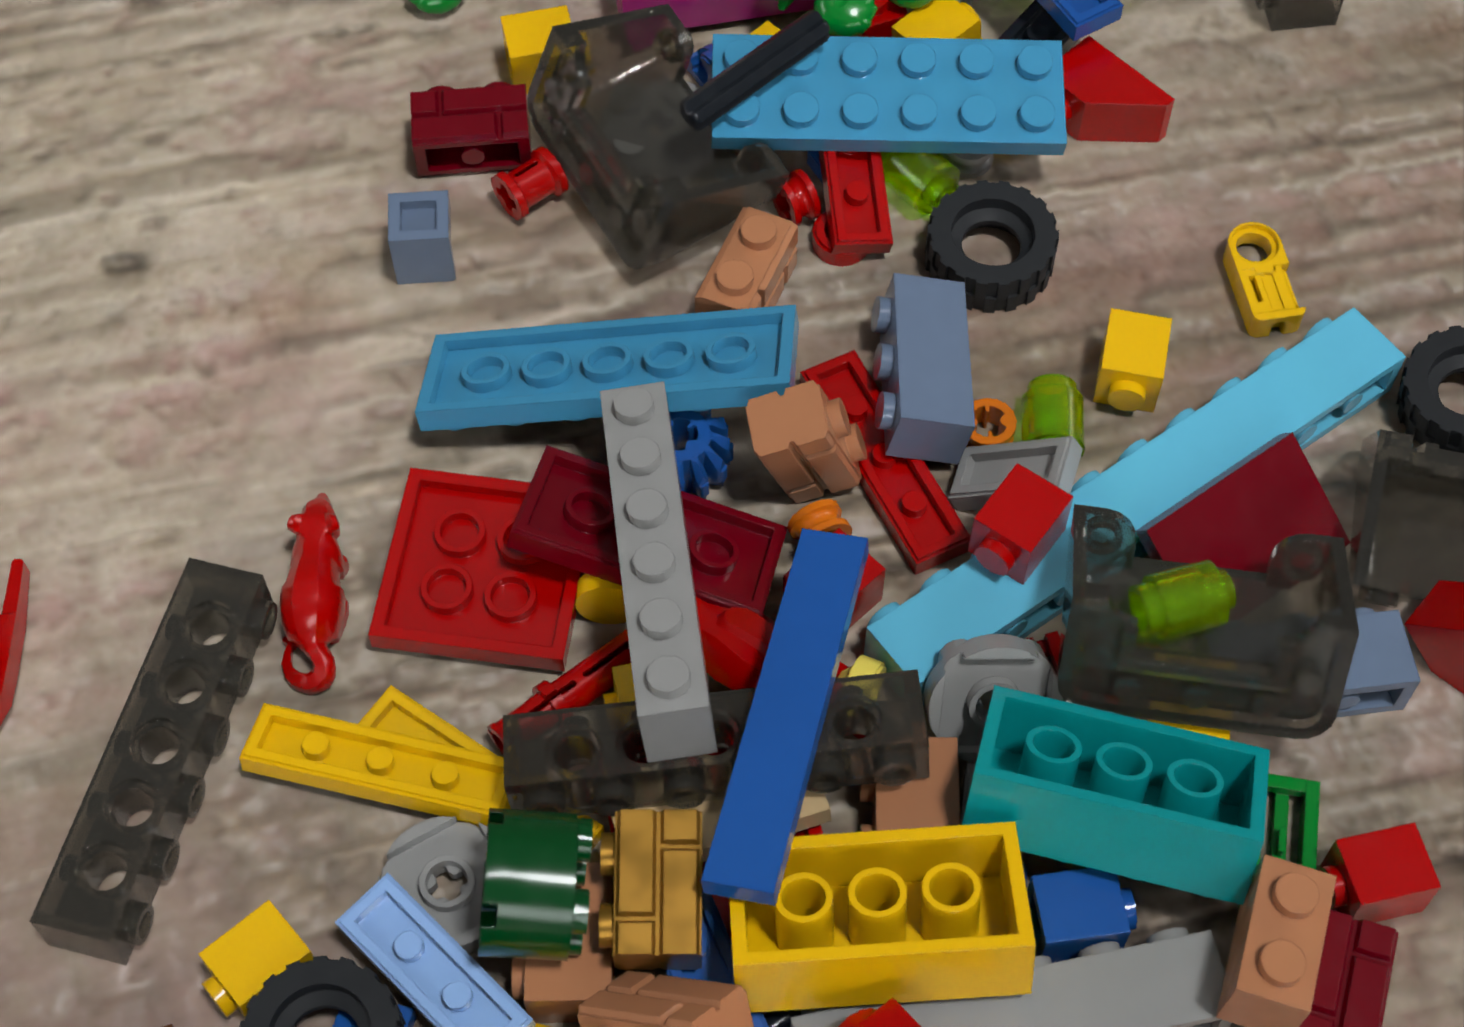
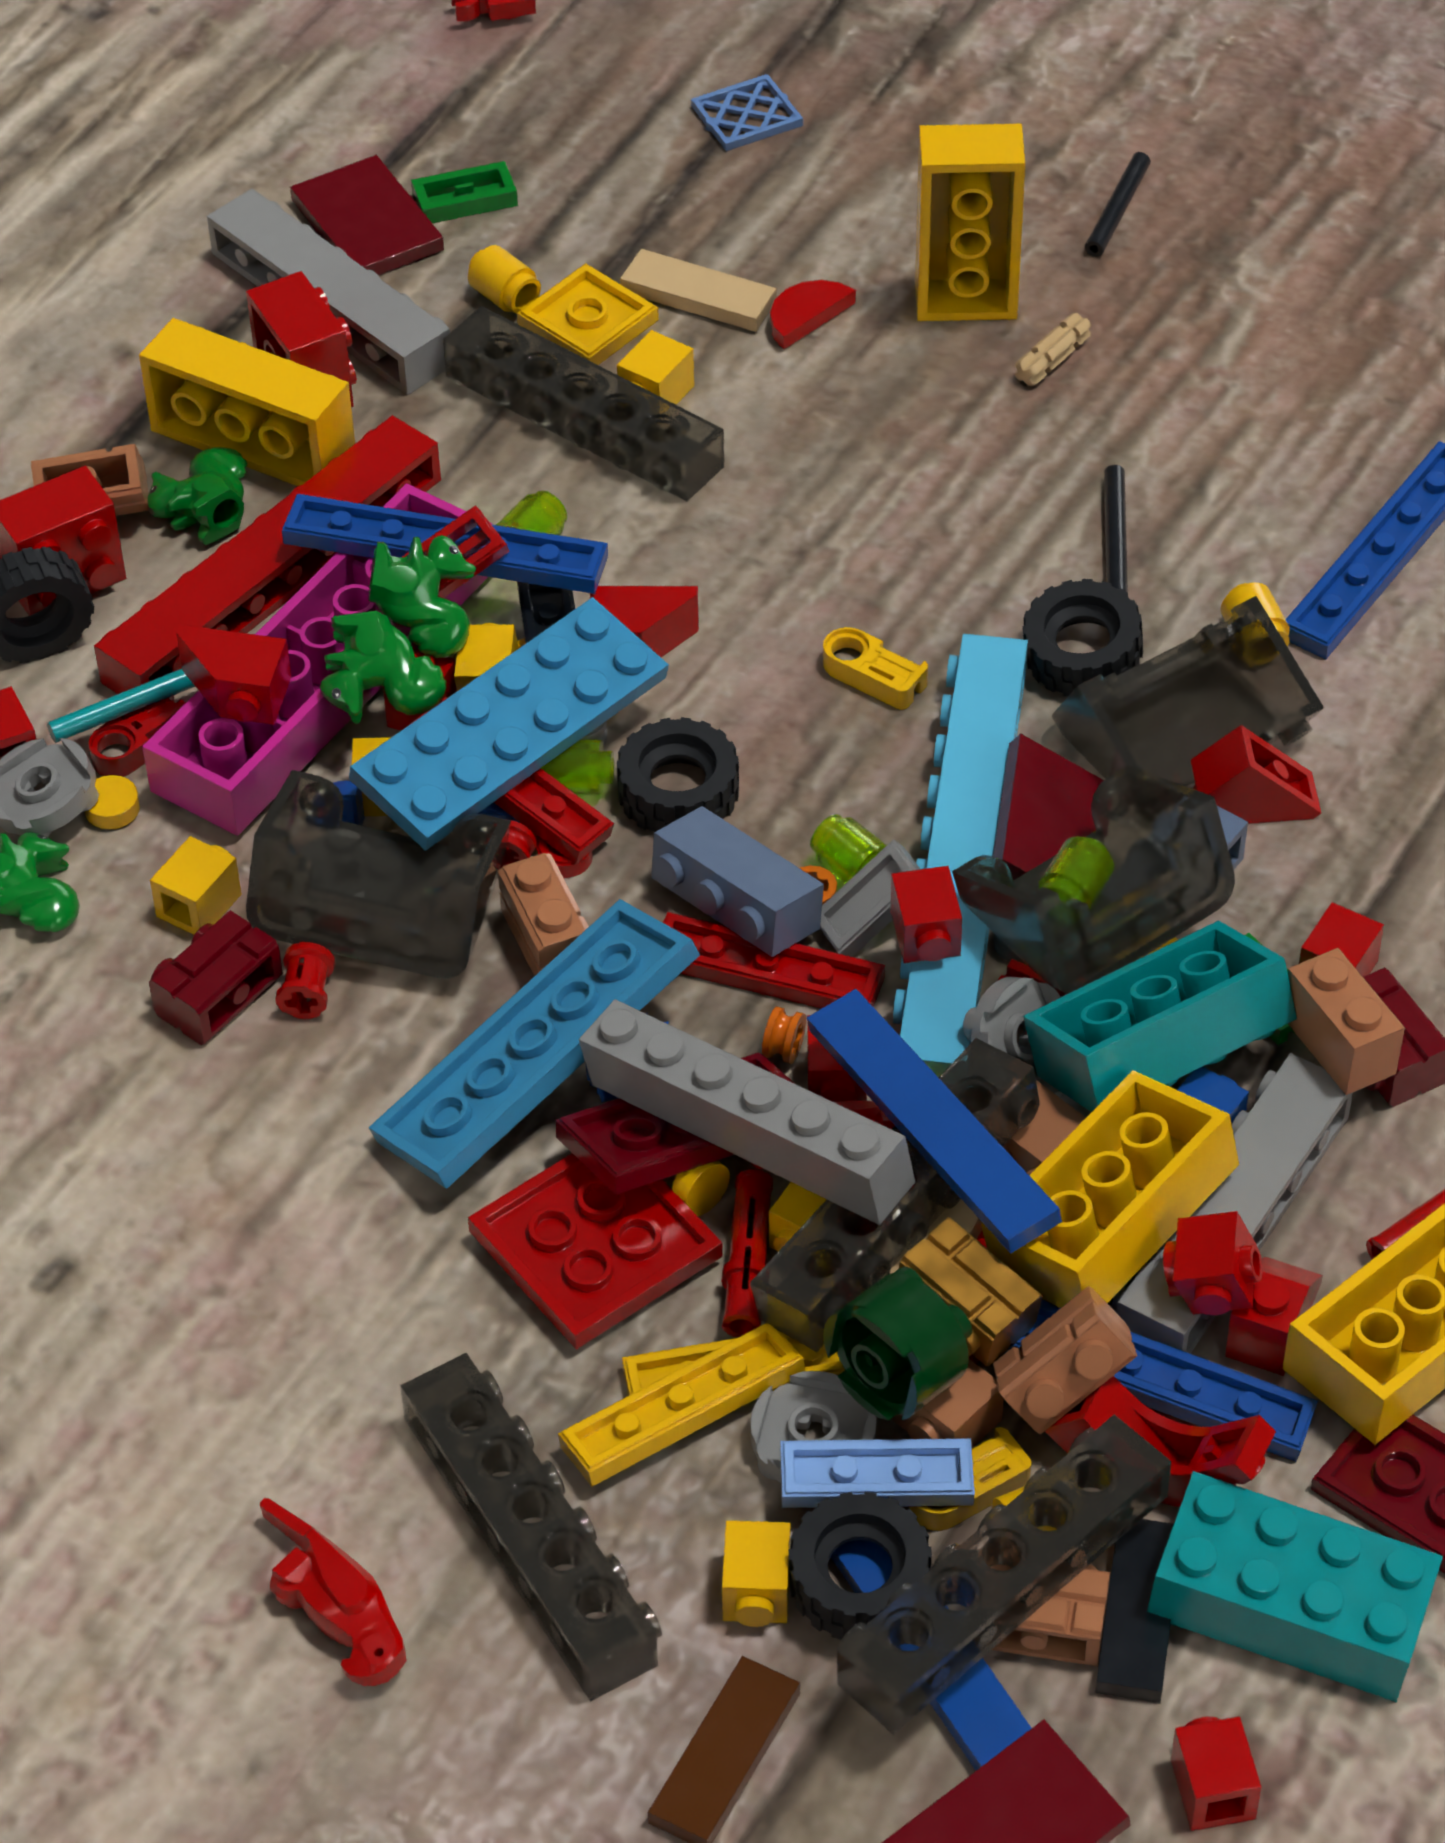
camera: 45 degrees left, 10 degrees down
red animal [280,493,349,695] -> none
sand blue panel [388,190,456,285] -> none
black axle [680,10,830,131] -> none
nougat brick [745,380,867,504] -> none
yellow brick [1093,308,1172,413] -> none

